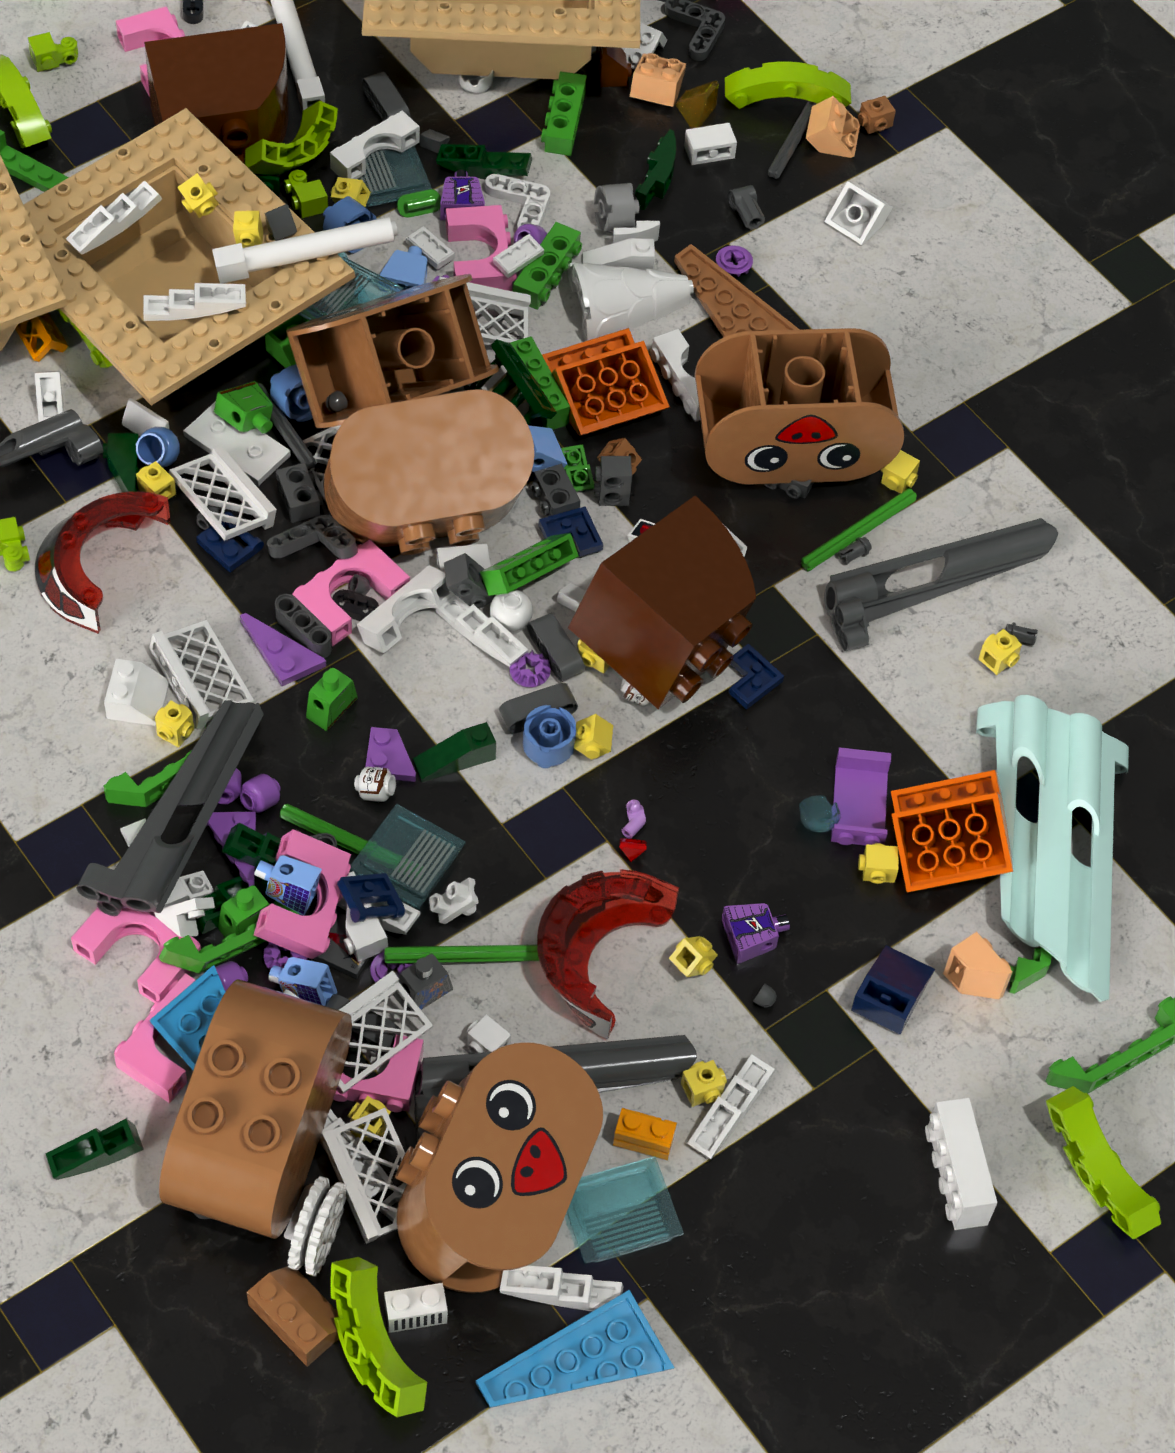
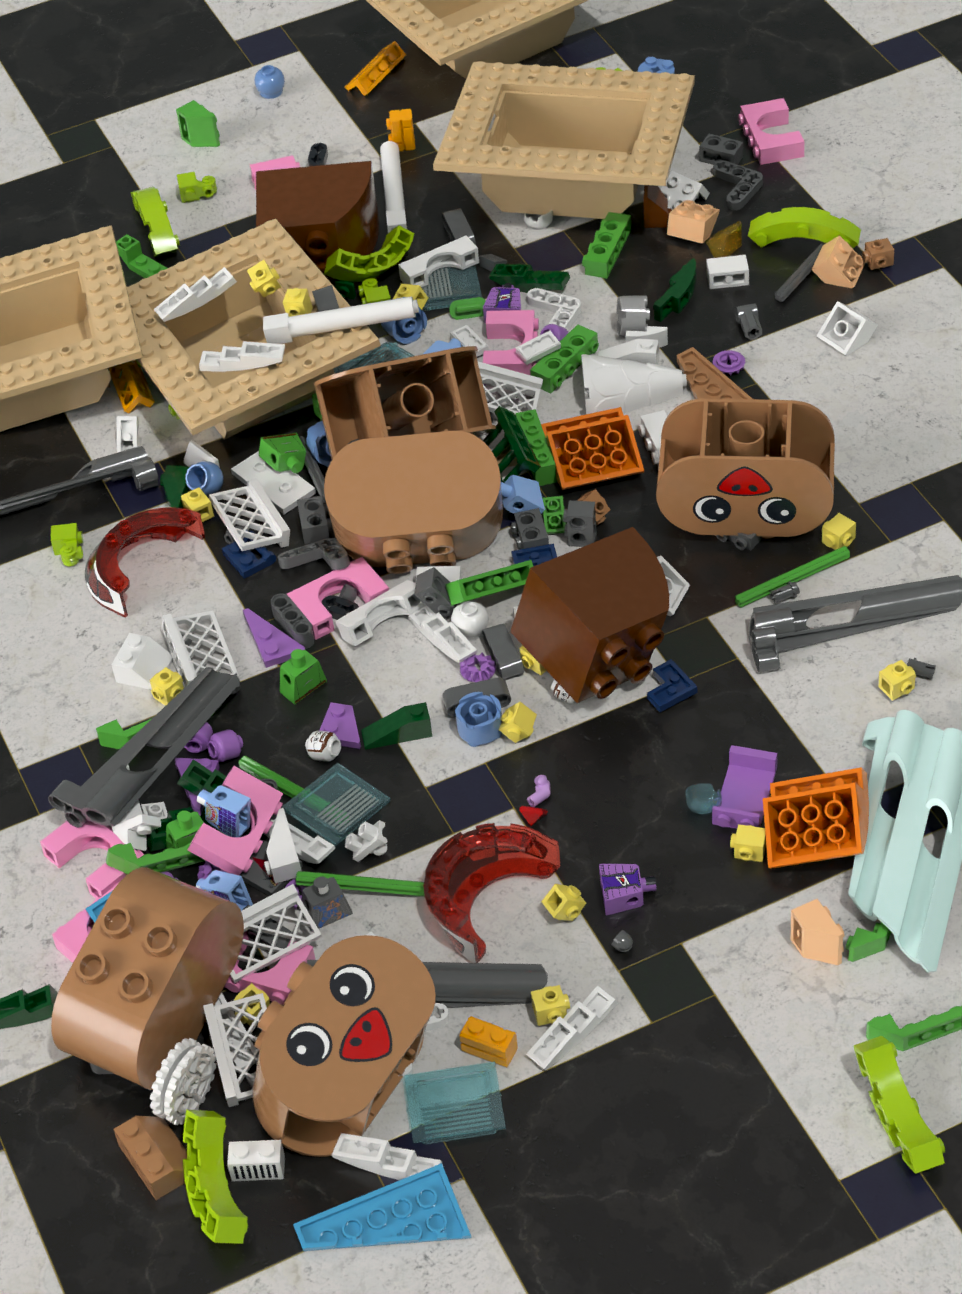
camera: 20 degrees right, 10 degrees down
dark blue plate [337,873,405,923] -> none
dark blue slope [851,945,935,1035] -> none
white brick [925,1098,997,1230] -> none

